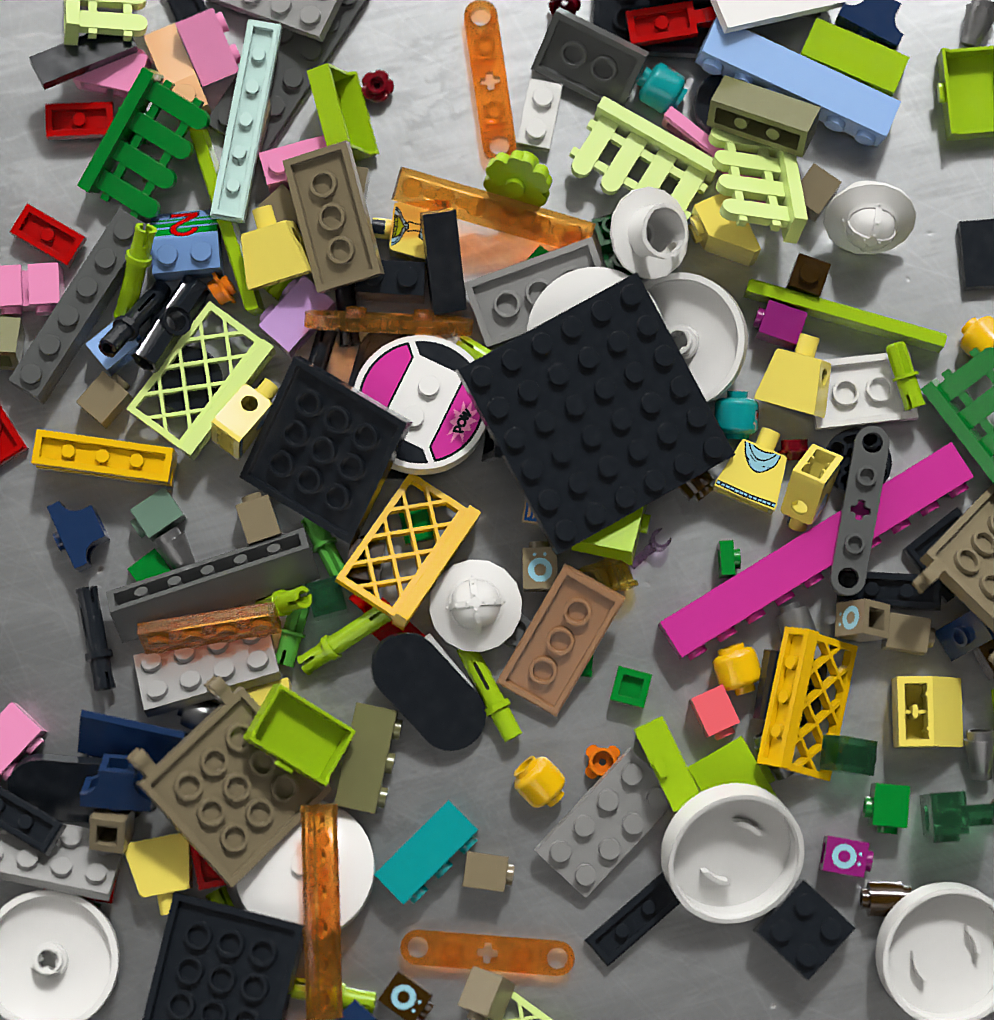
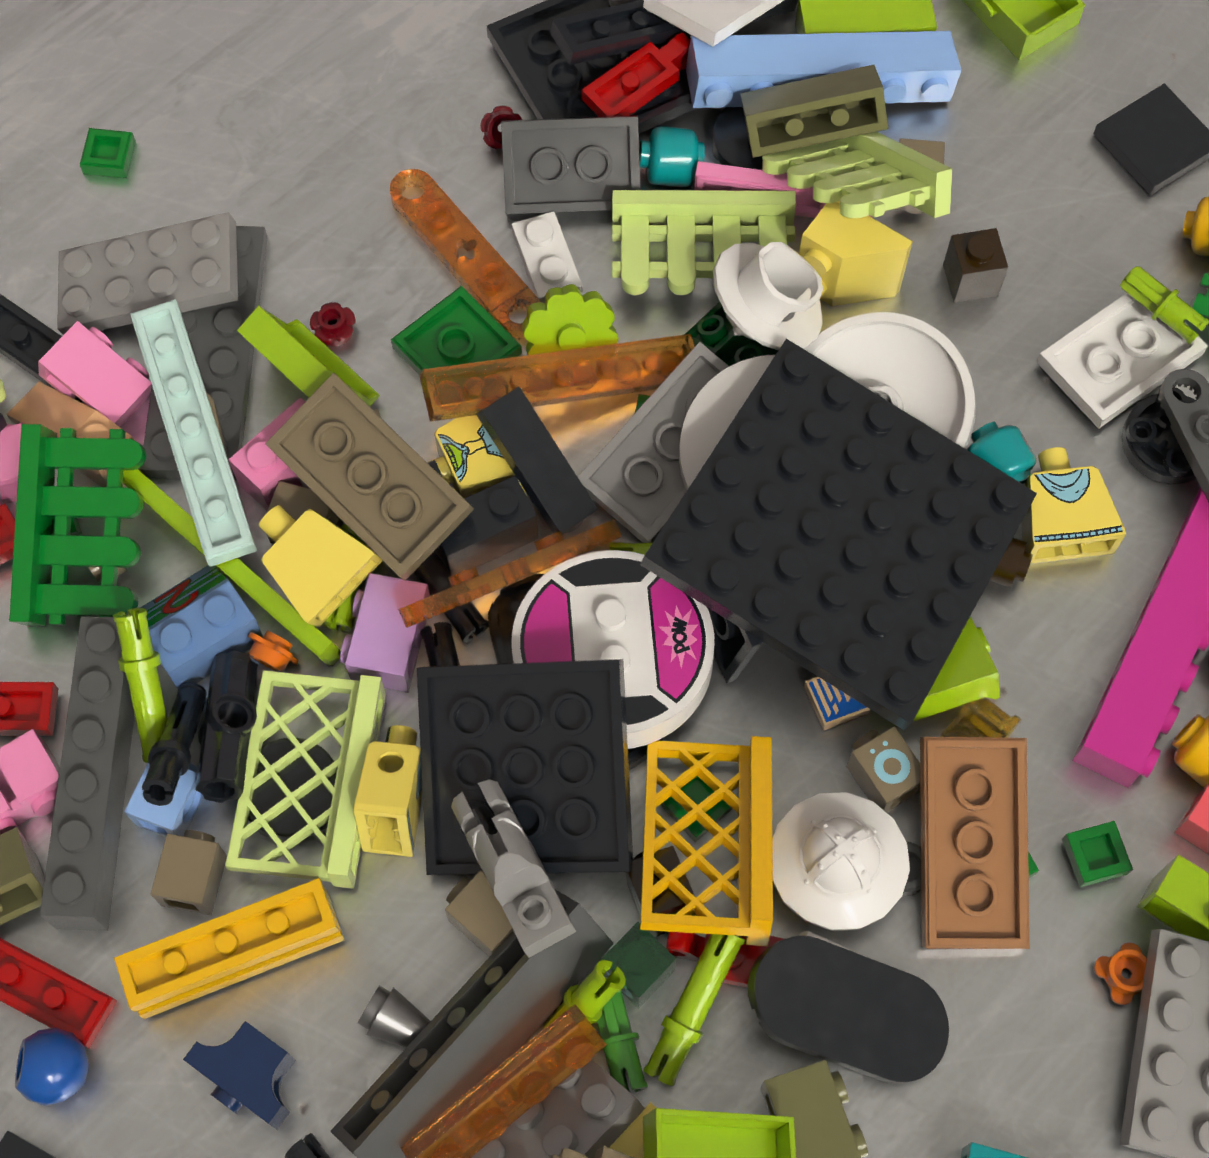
camera: 30 degrees left, 15 degrees down
green tile [127,548,172,582] -> none
sand green brick [130,487,187,542] -> none
bright green axle [300,517,345,579] -> none
lime pin [457,649,522,743] -> none
yellow head [514,756,565,808] -> none
clear purple hand [630,528,671,569] -> none
green plate [717,540,741,579] -> none
lime tile [743,278,947,353] -> none
magenta brick [753,300,808,351] -> none
light yellow torso [754,333,831,418] -> none
dark red plate [778,439,809,461] -> none
light yellow torso [780,444,844,532] -> none
white helmet [823,181,916,254] -> none
none -> green tile [391,286,522,408]
none -> light grey plate [451,780,576,958]

